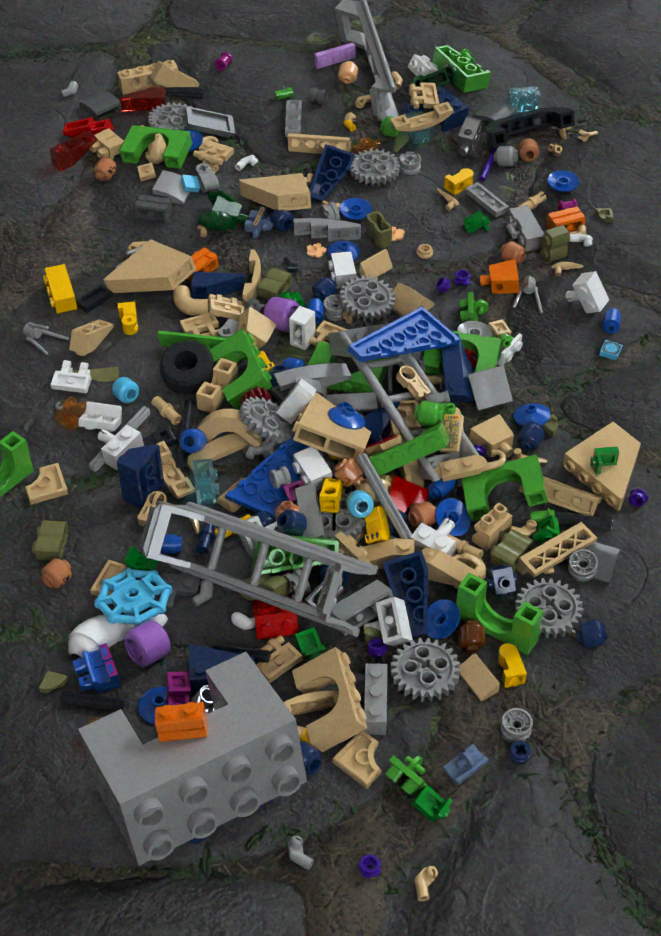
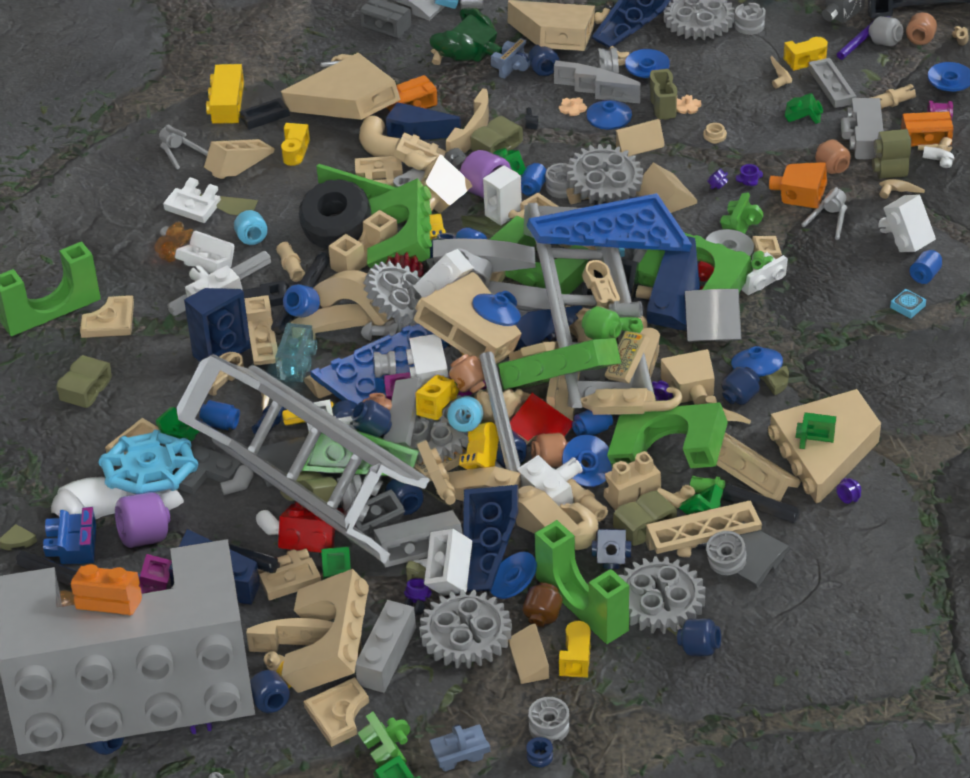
camera: 20 degrees right, 5 degrees down
nougat head [41,558,72,589] -> none
dark blue head [312,277,337,302] -> none
white brick [328,252,356,288] -> none
none -> tan arm [404,152,438,170]

